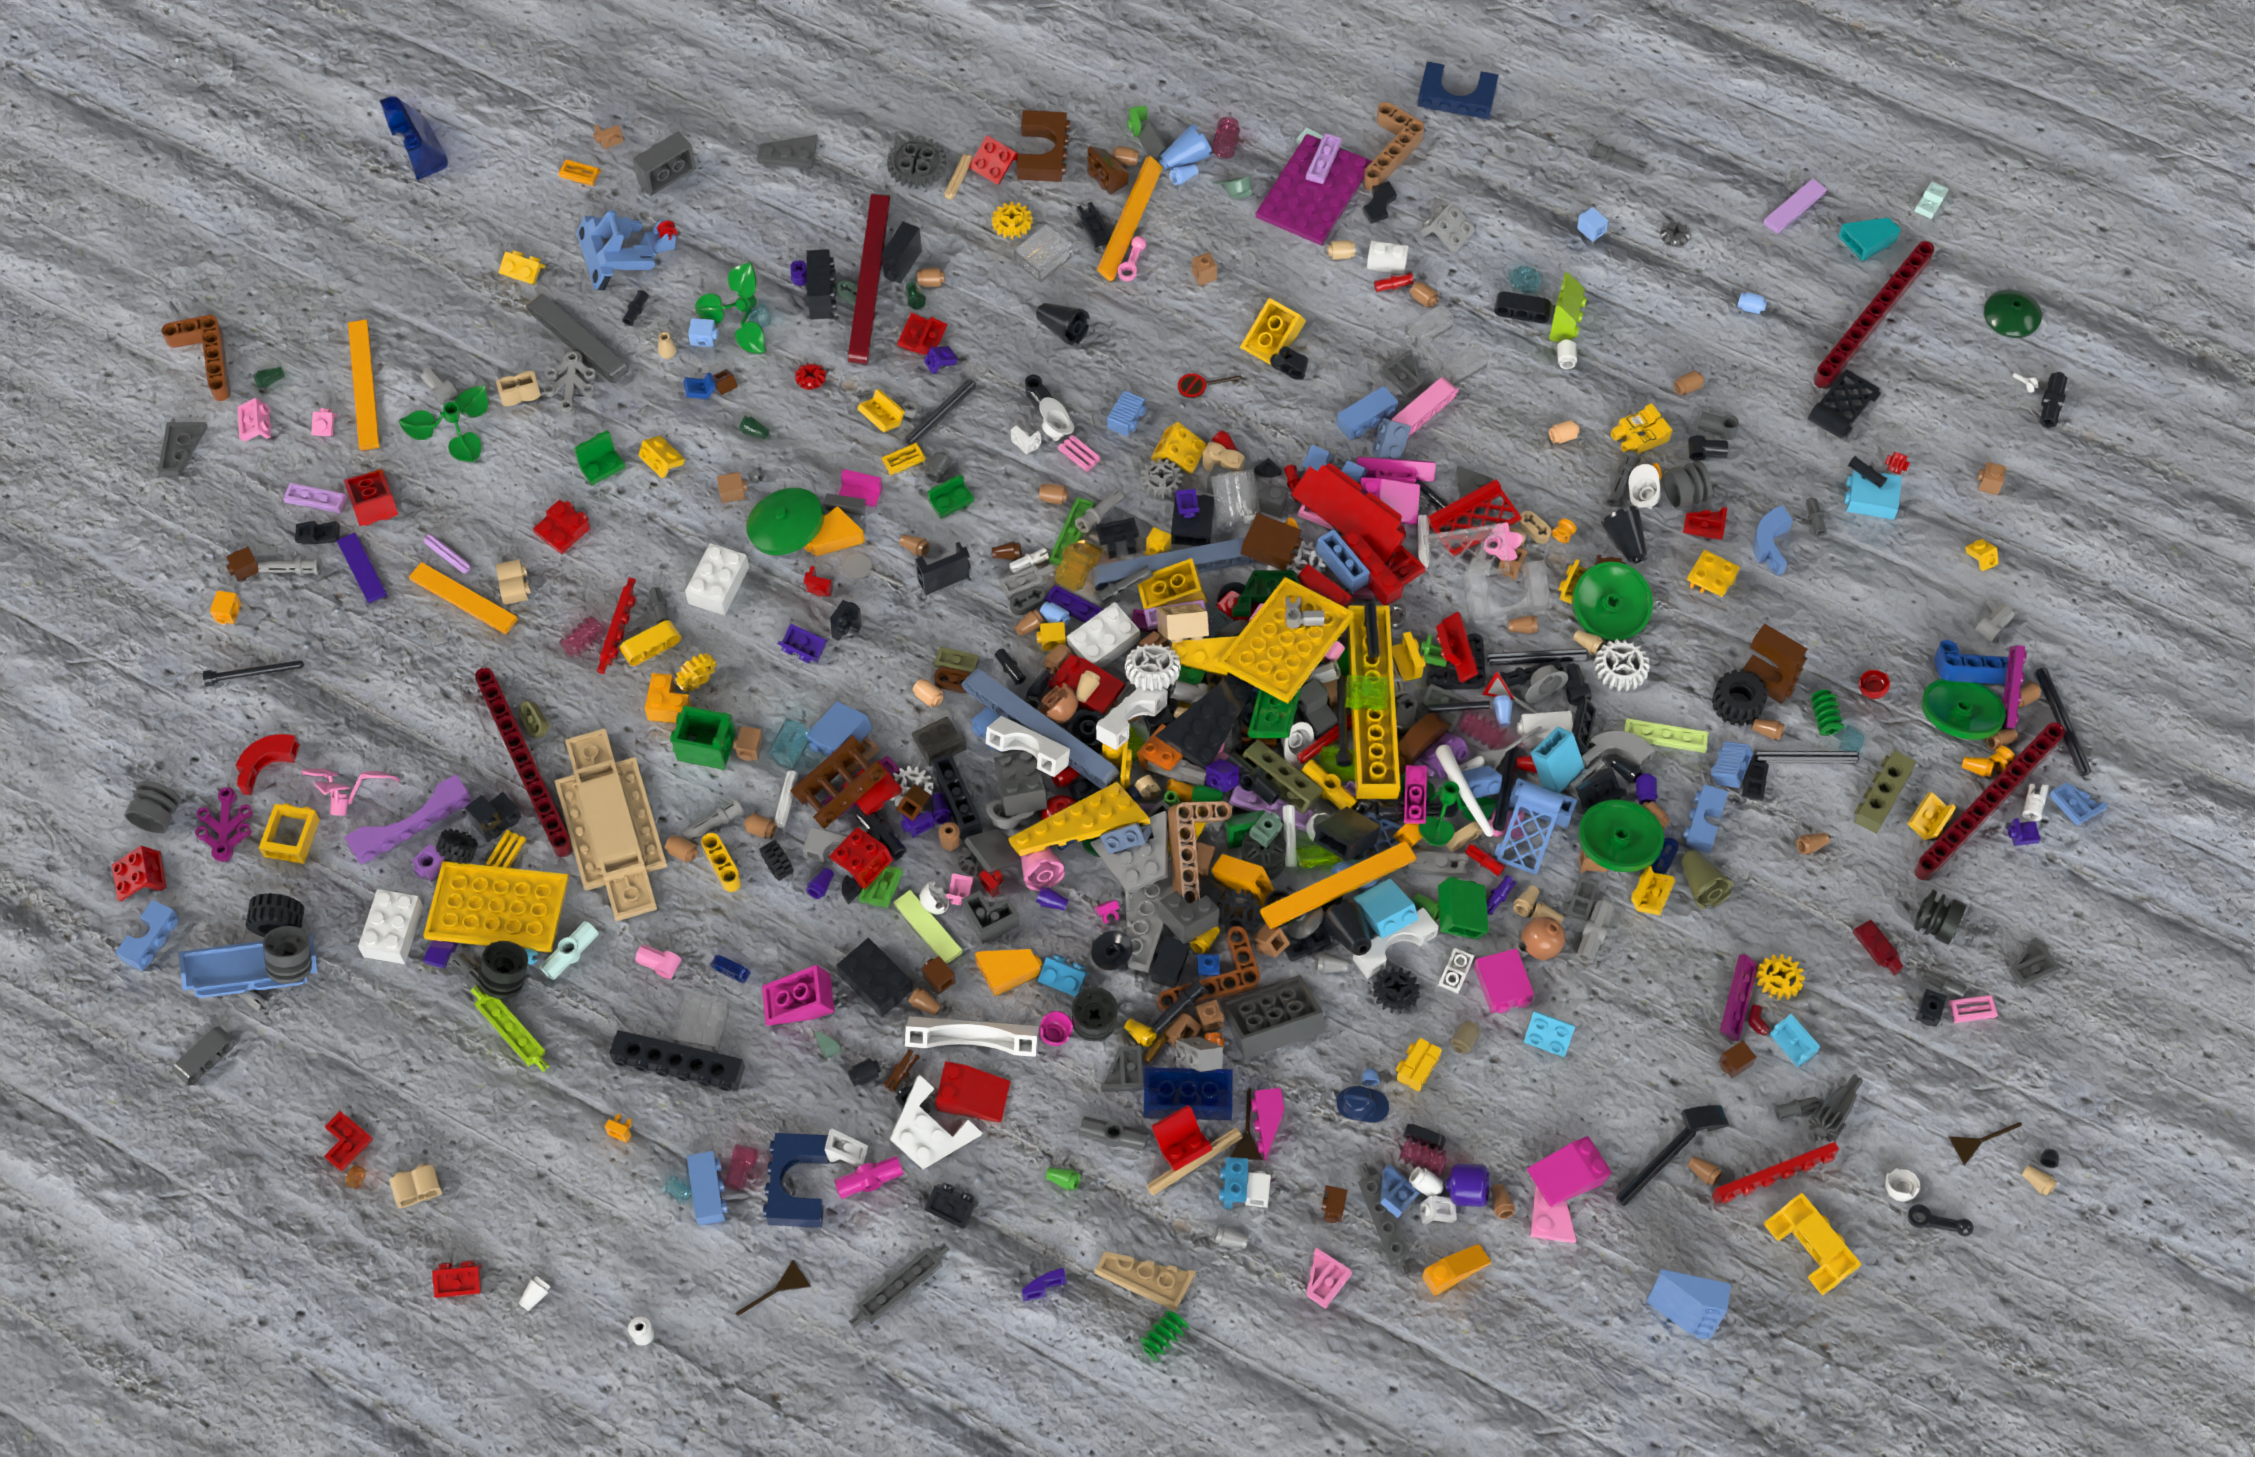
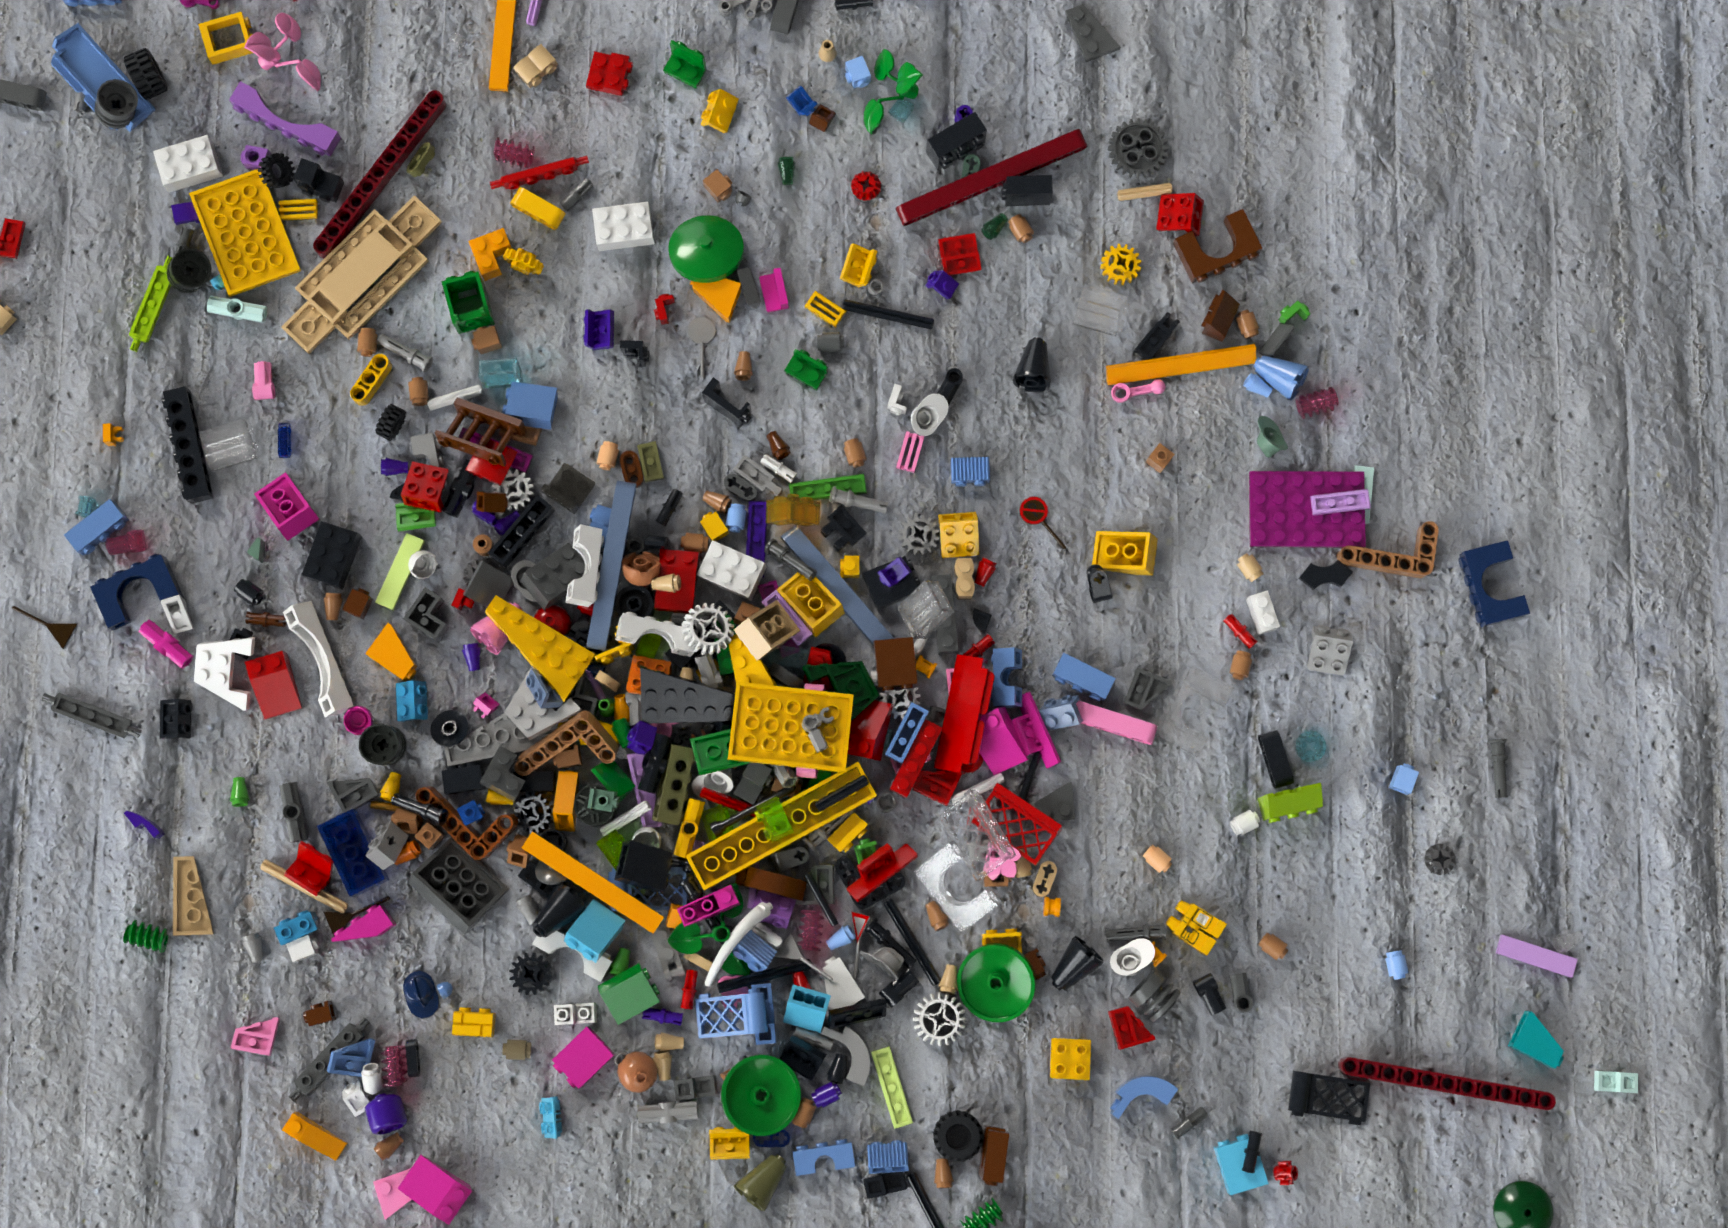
camera: 60 degrees right, 20 degrees up
bright pink bracket [946,873,974,906] -> none

